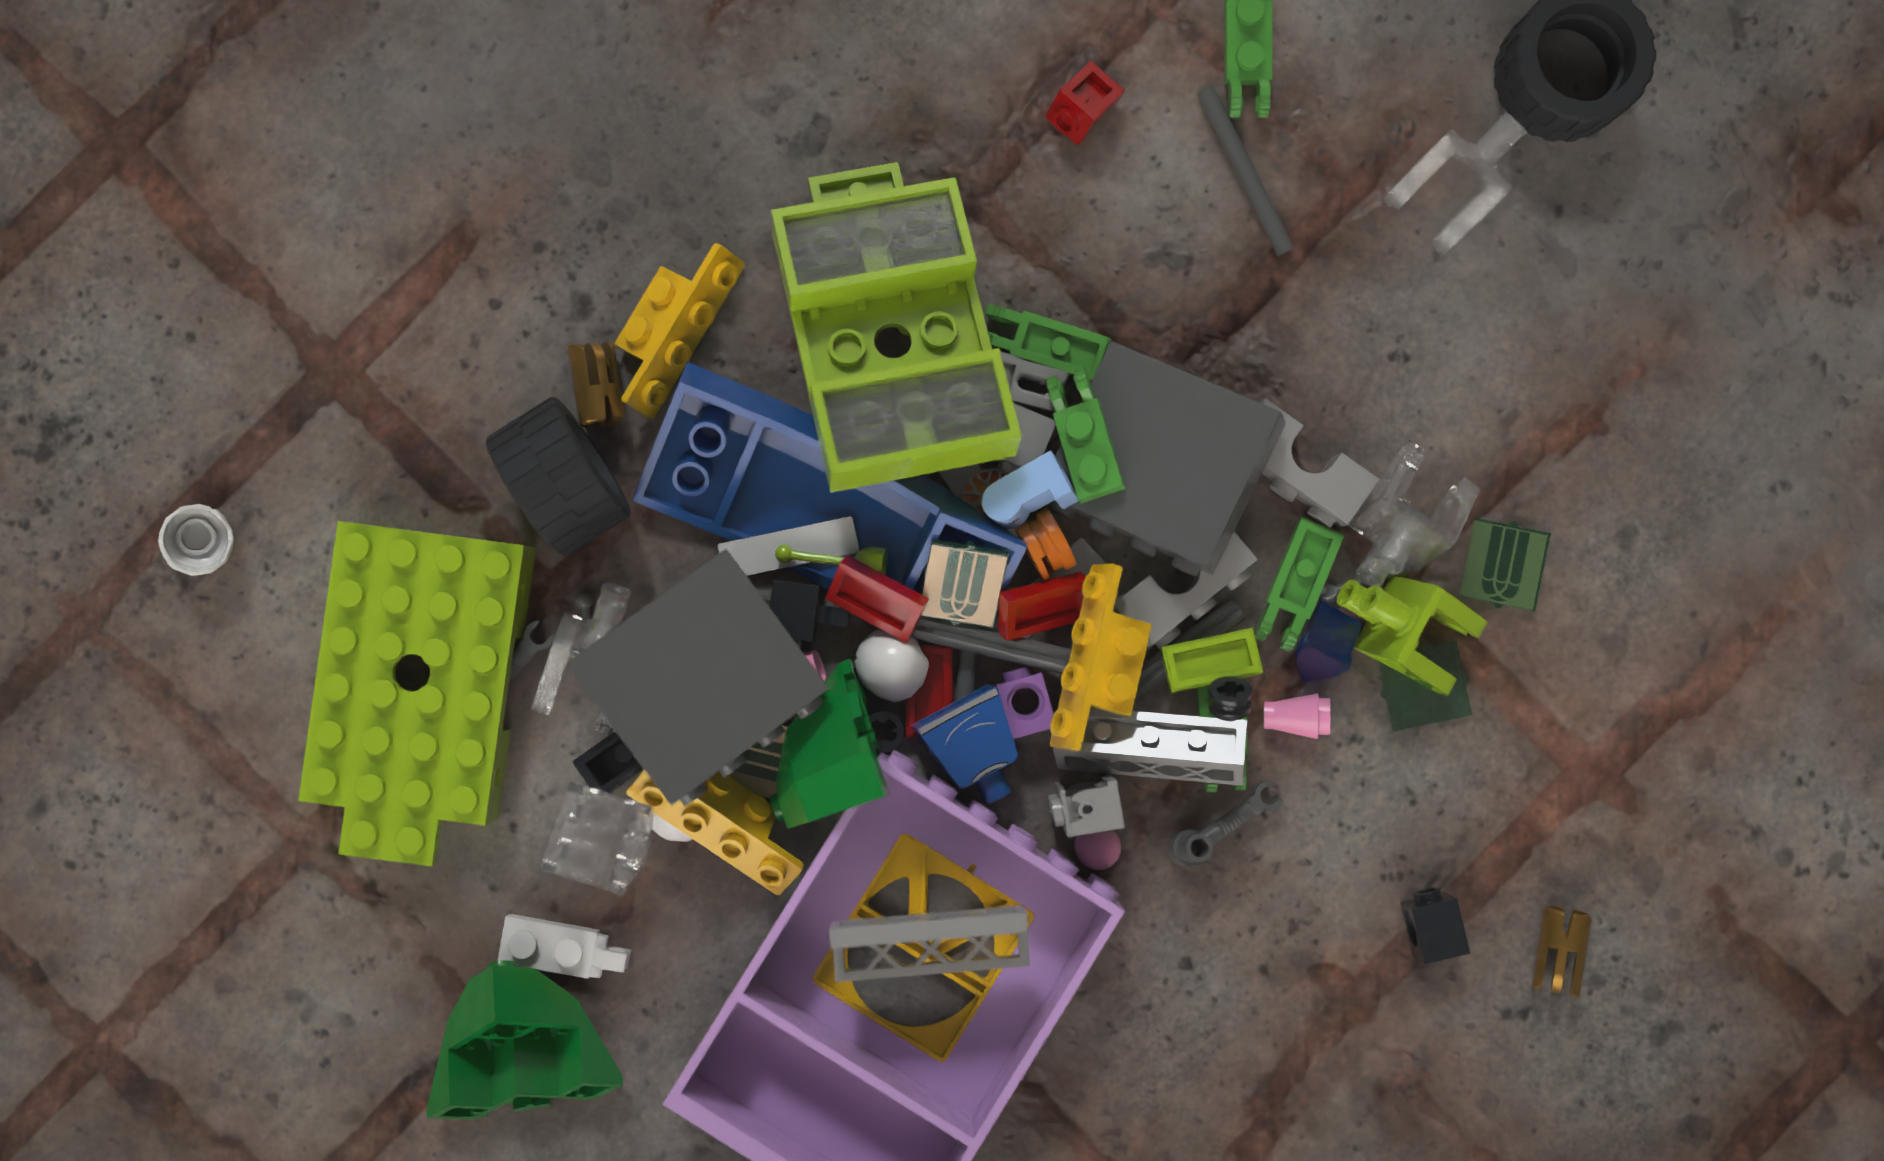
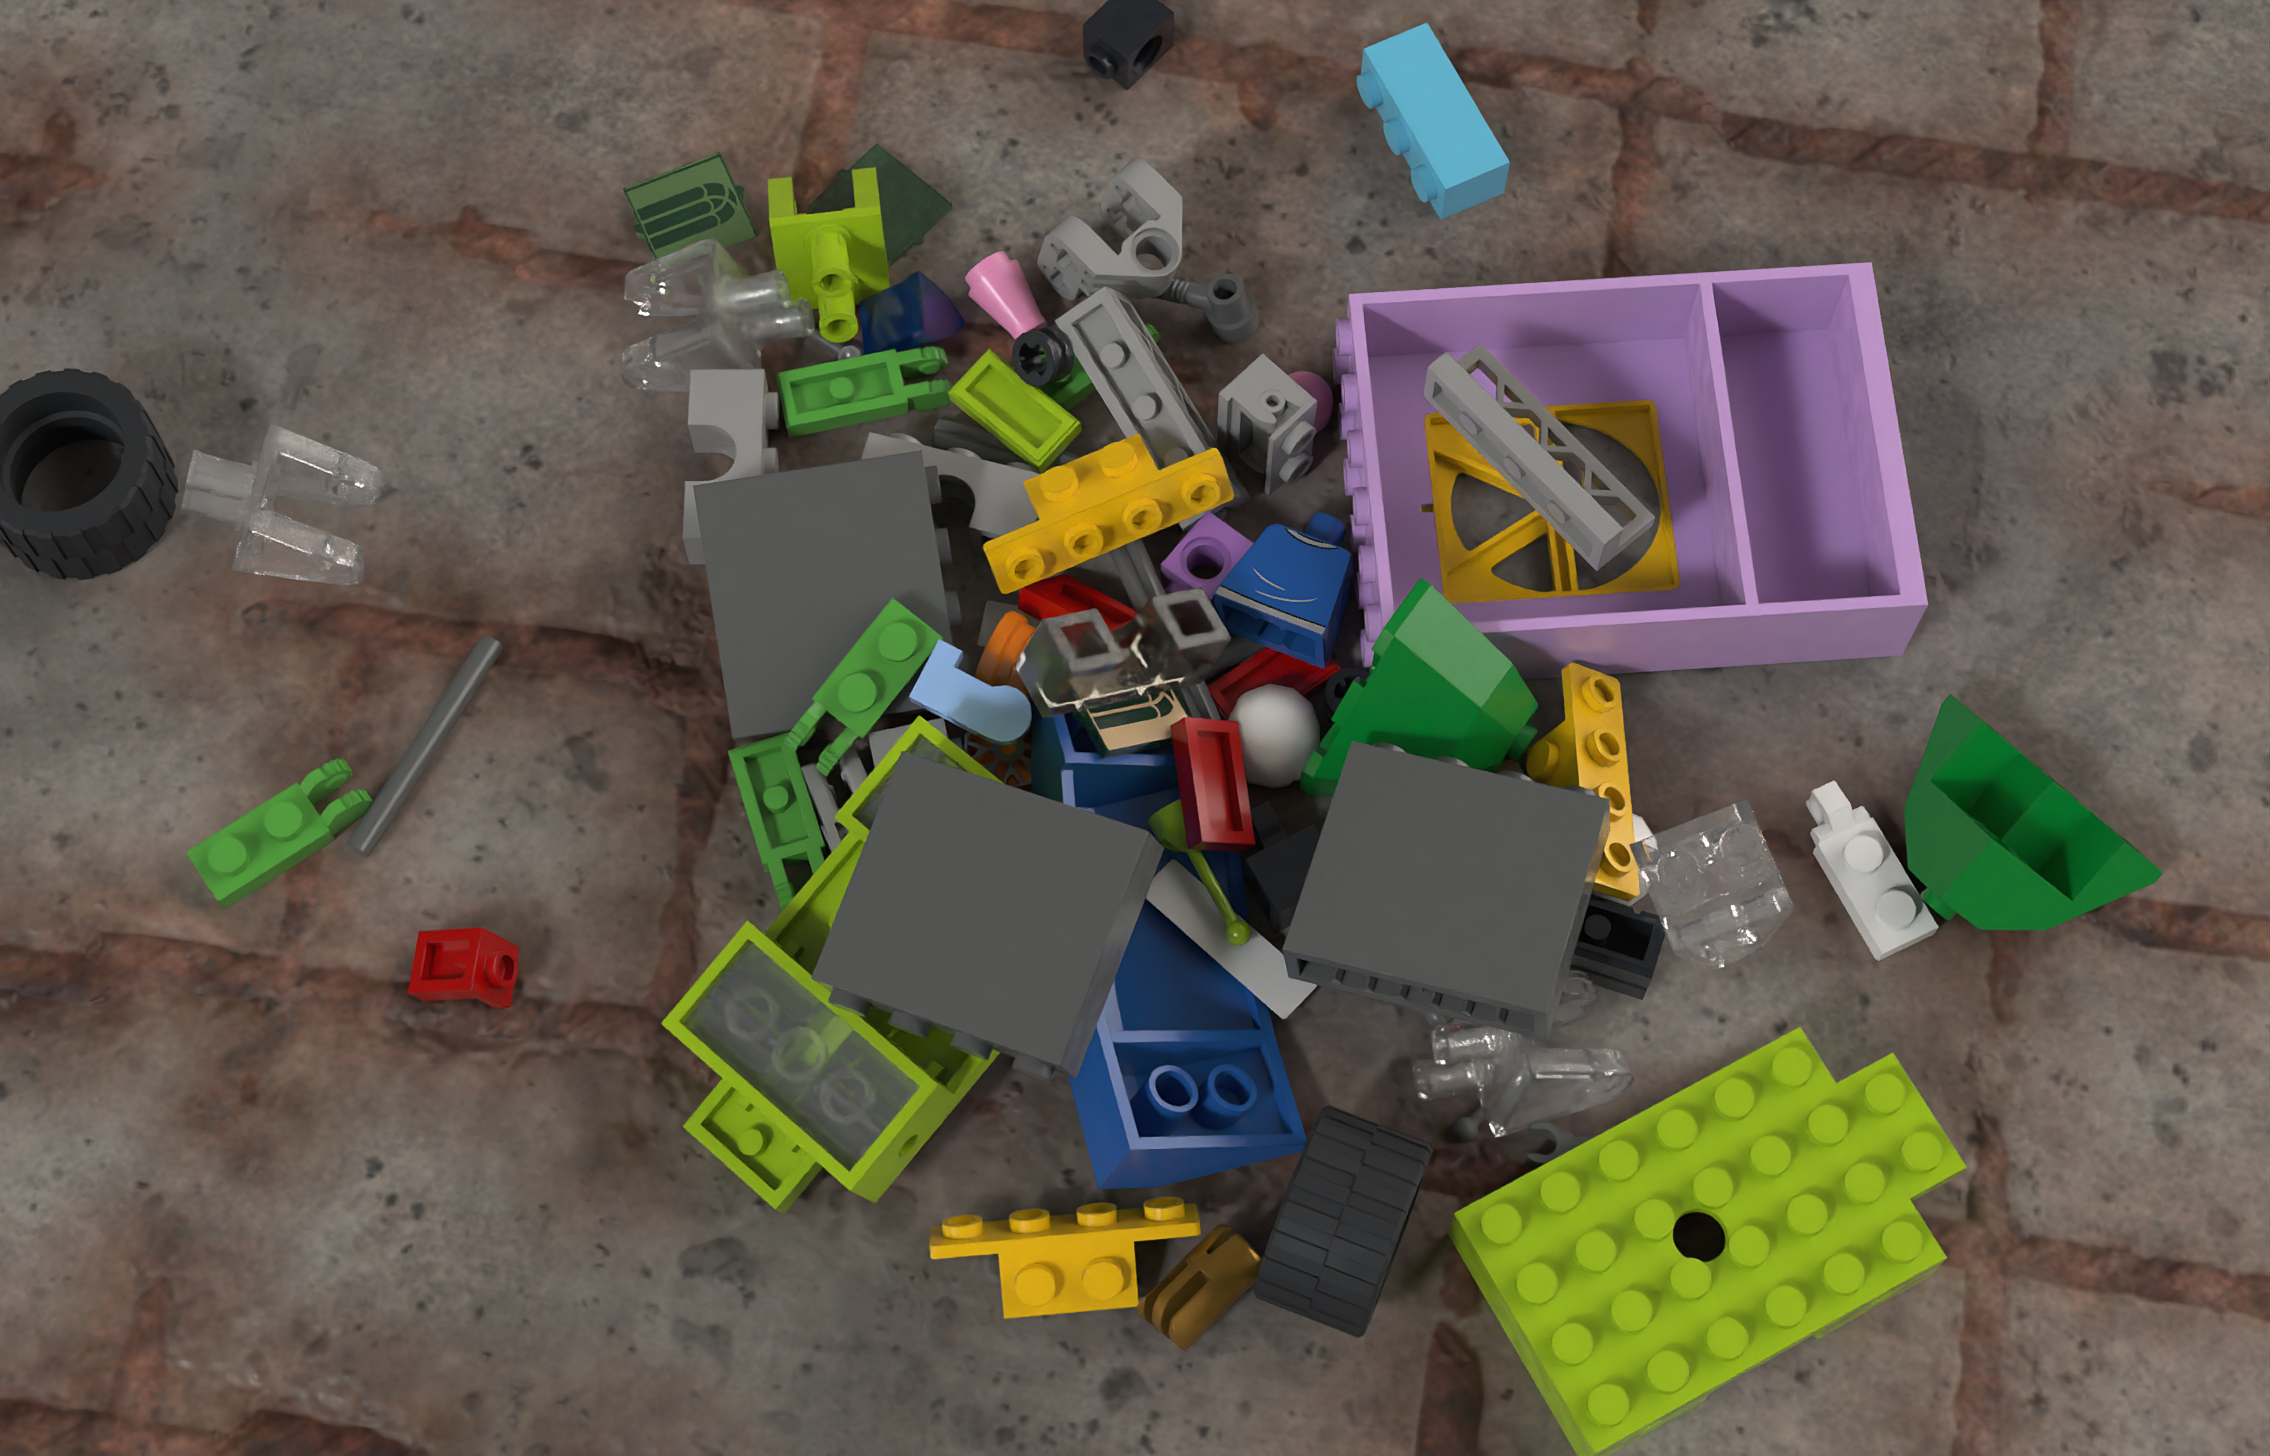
camera: 125 degrees left, 20 degrees down
none -> dark grey brick [811,751,1164,1082]
none -> clear smoke arch [1014,587,1232,718]
none -> light grey piece [1037,158,1182,301]
none -> medium azure brick [1356,23,1510,220]

